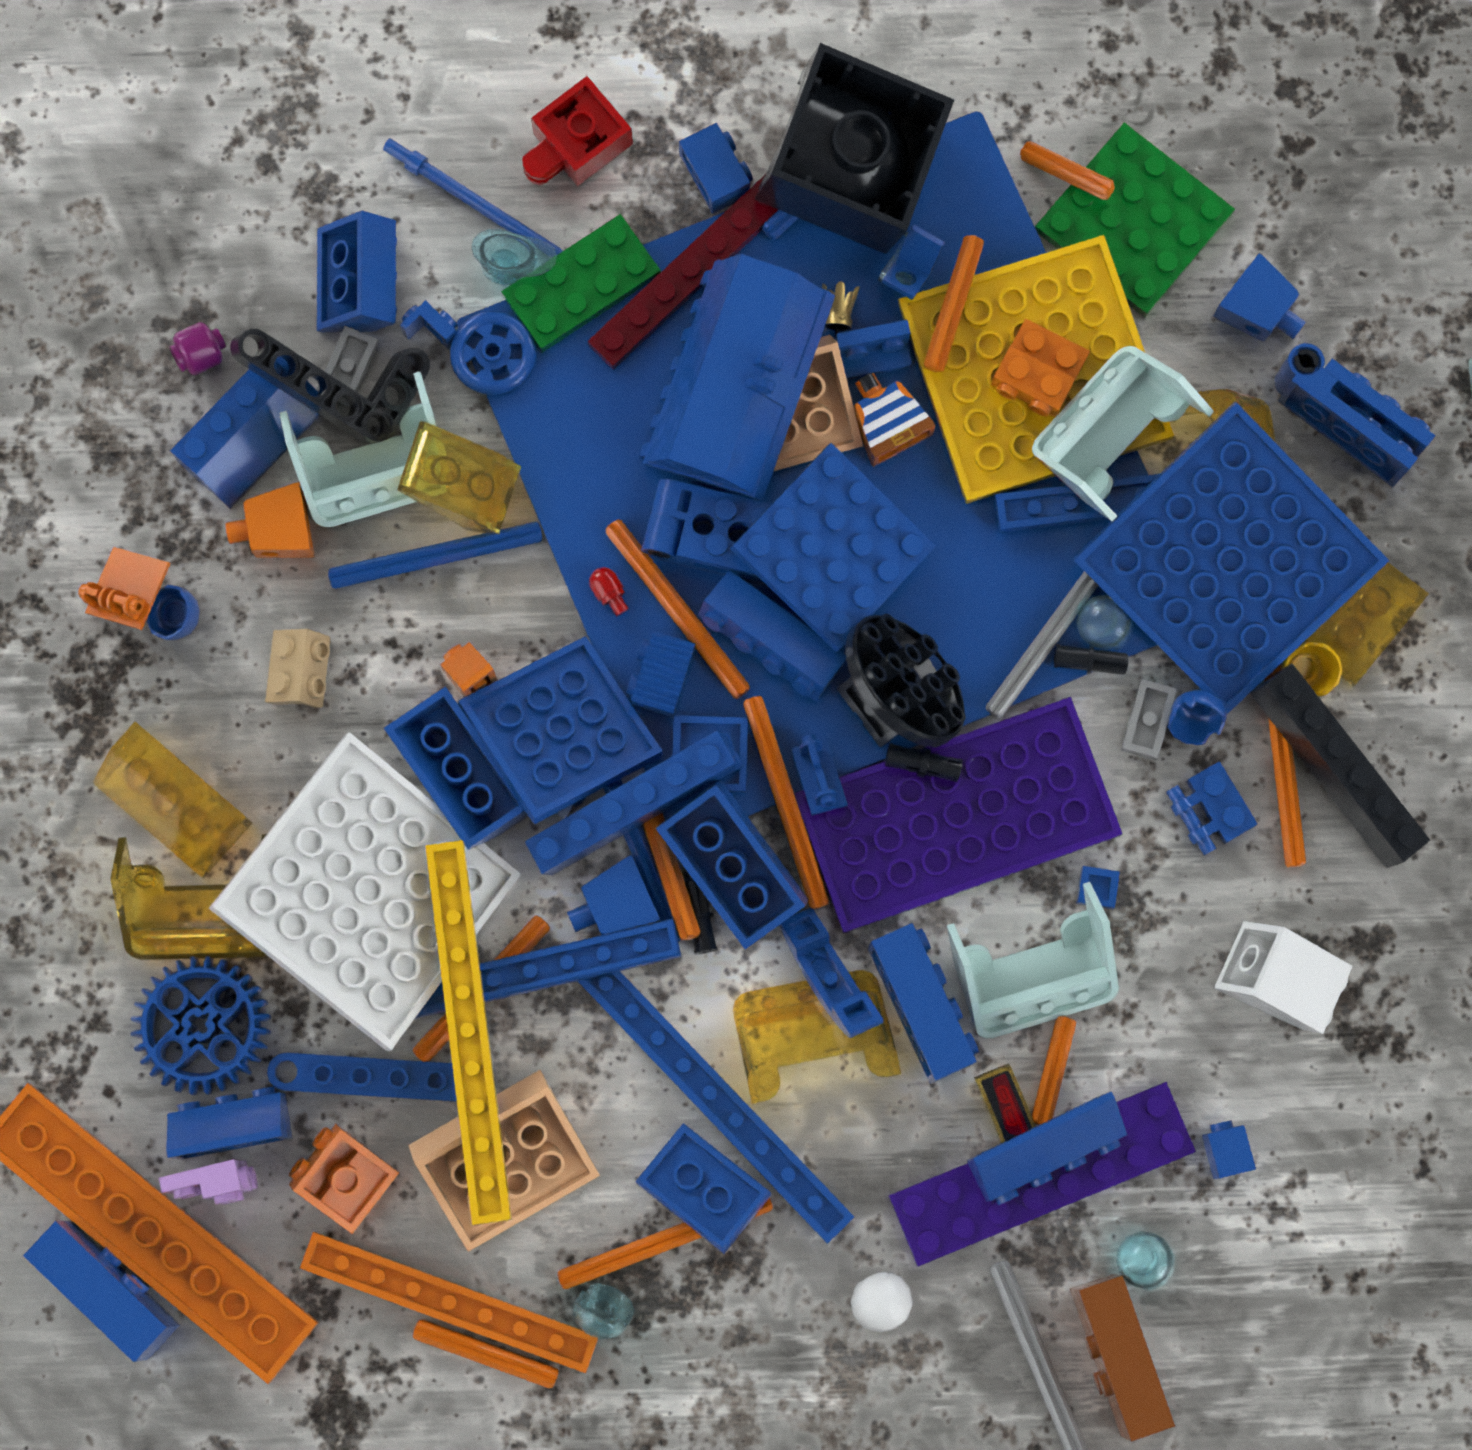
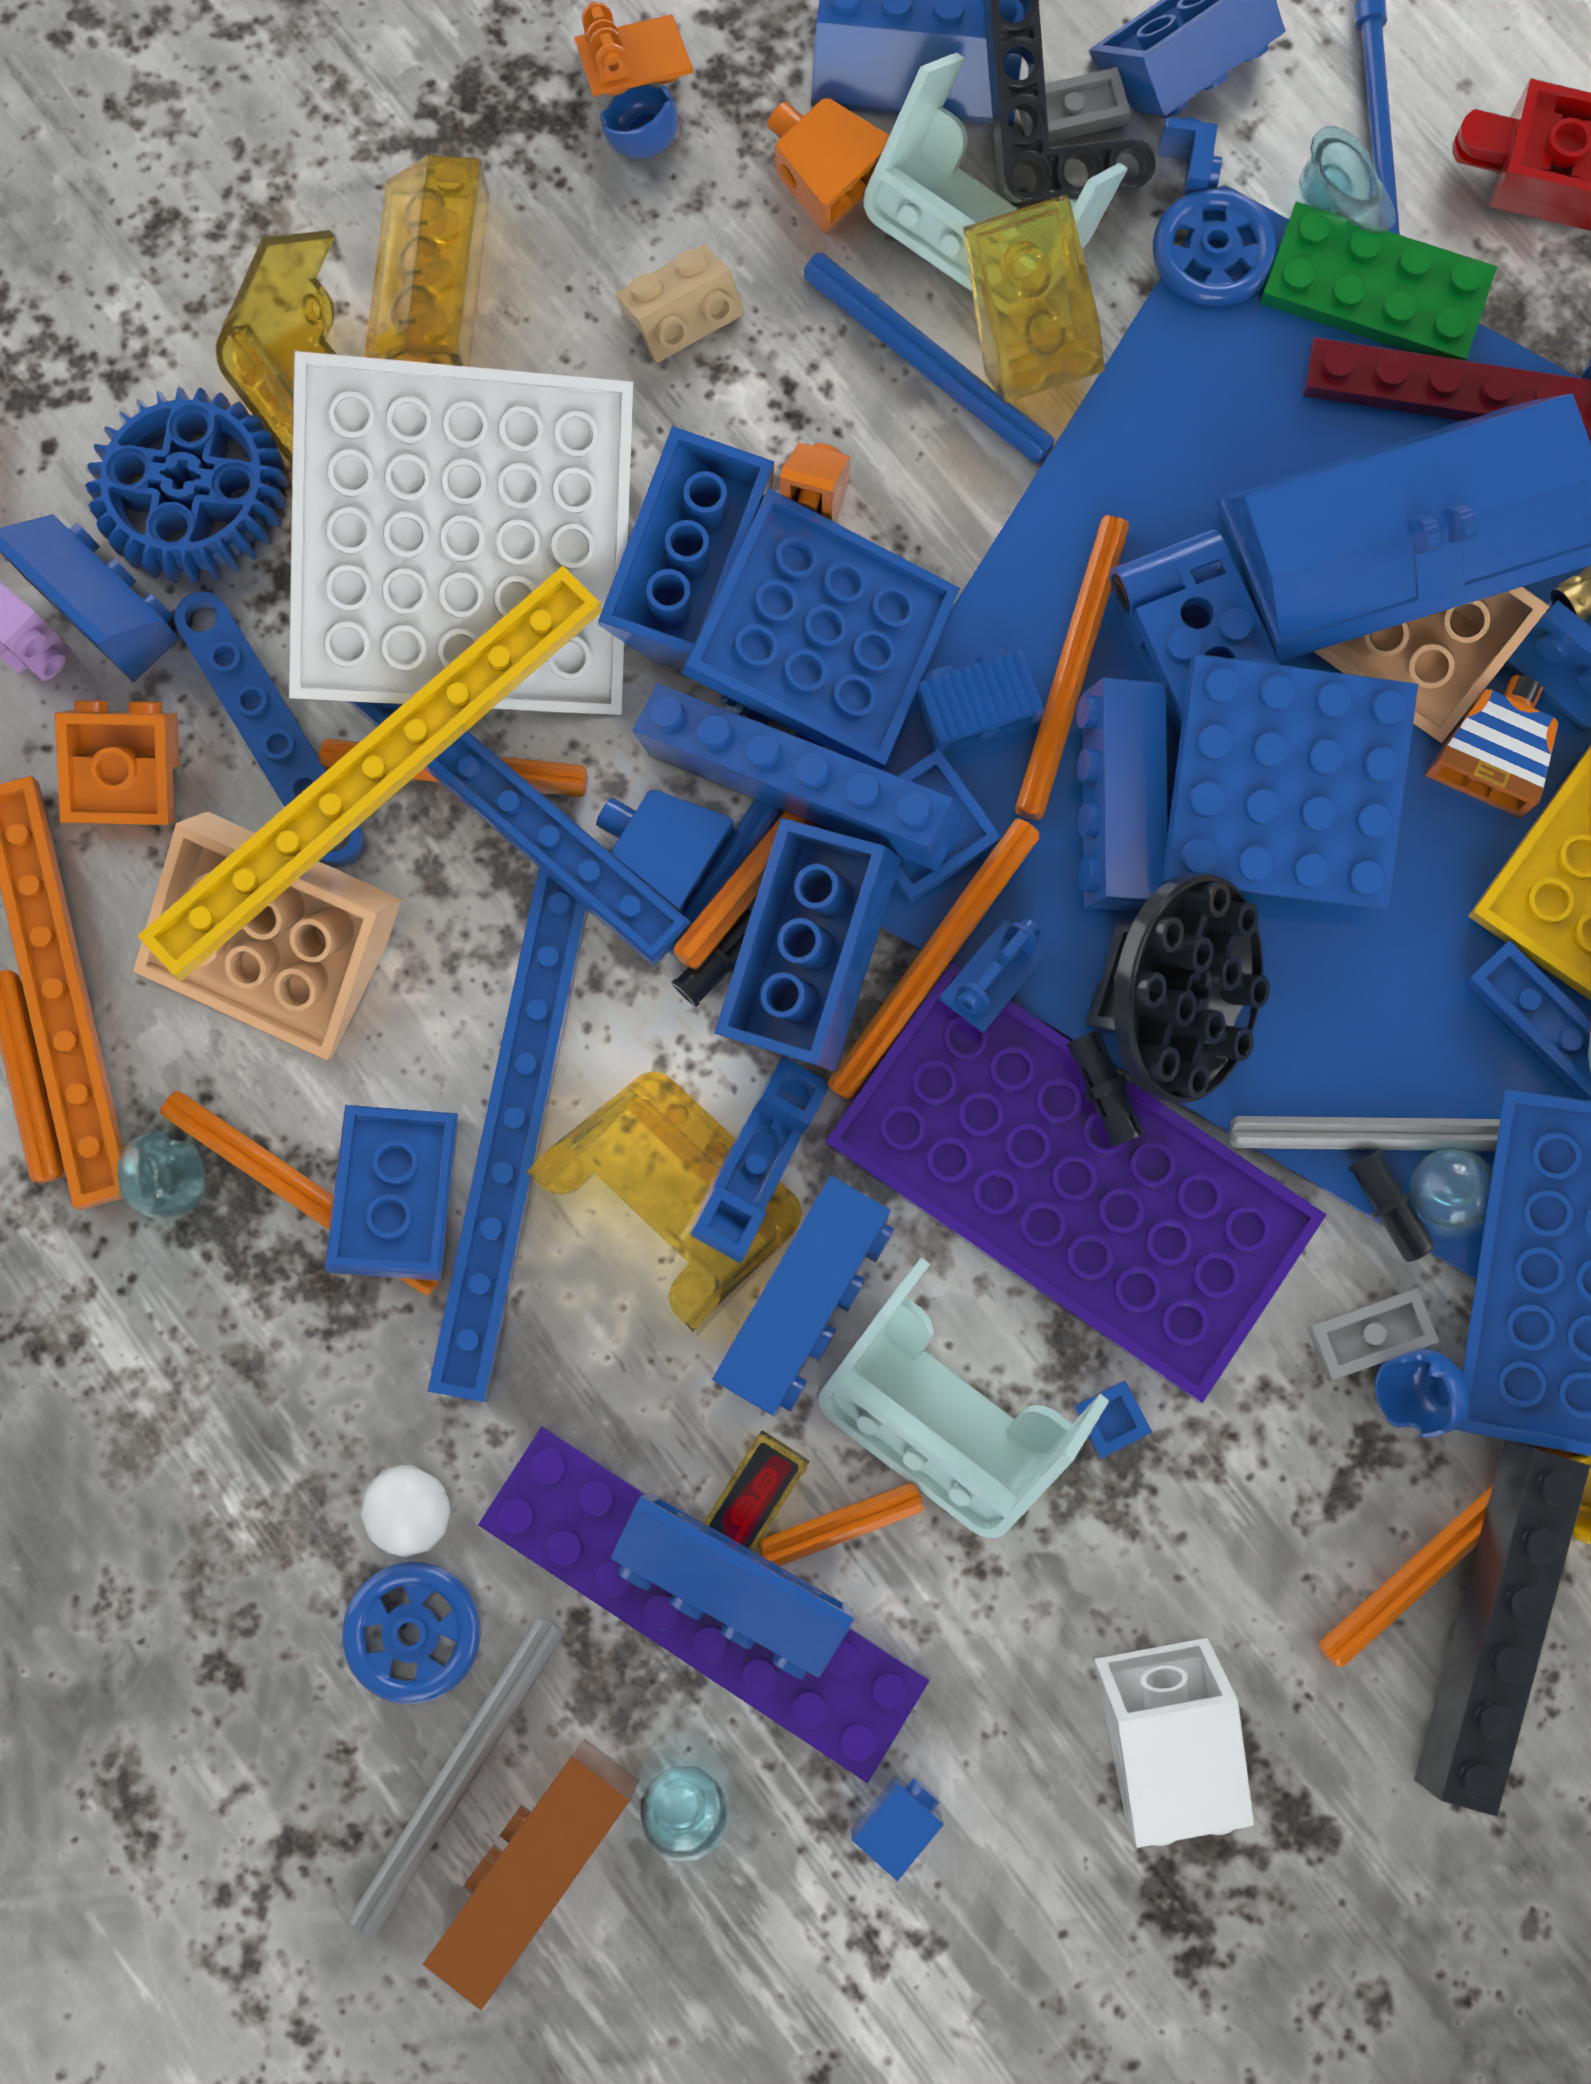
camera: 60 degrees right, 0 degrees up
red cylinder [589,567,629,617] -> none
blue plate [1166,761,1258,856] -> none
none -> blue plate [342,1562,481,1704]

